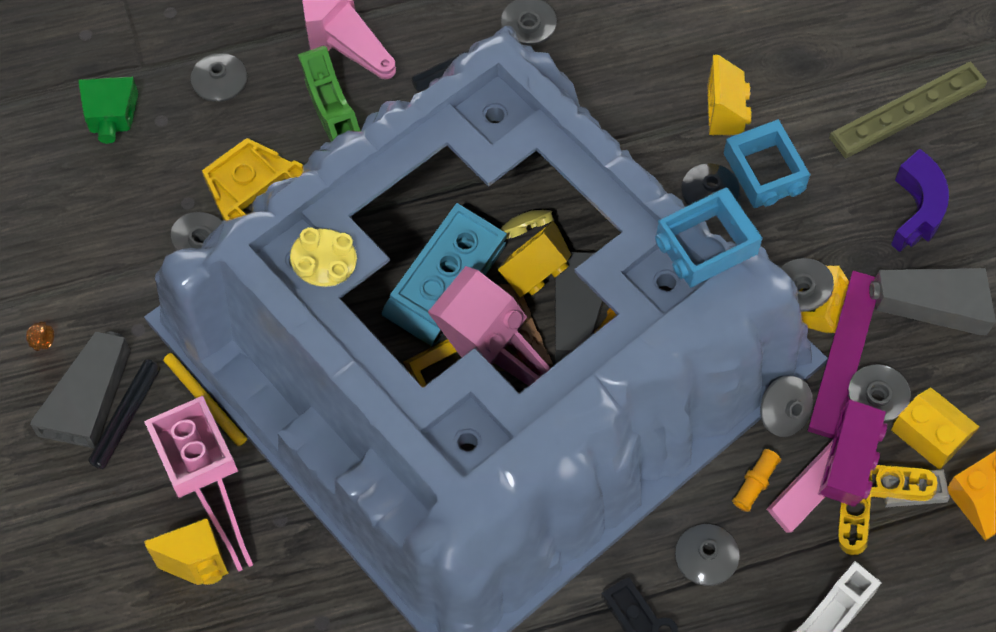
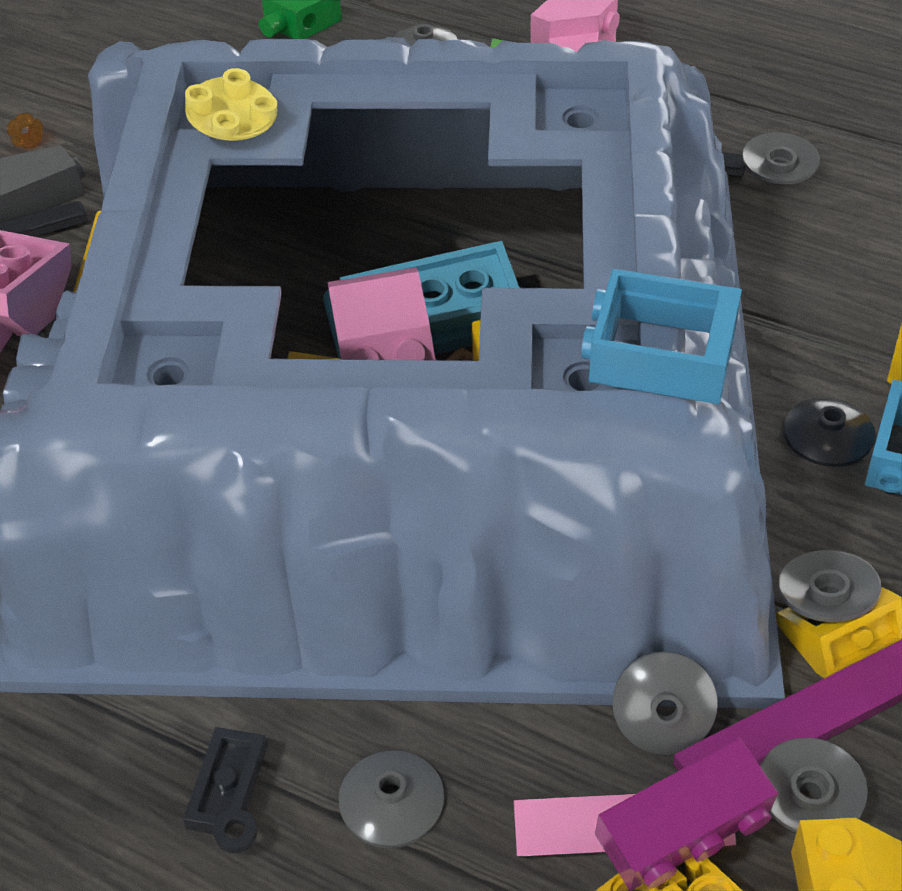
camera: 45 degrees right, 15 degrees down
light orange pin [732,449,781,512] -> none

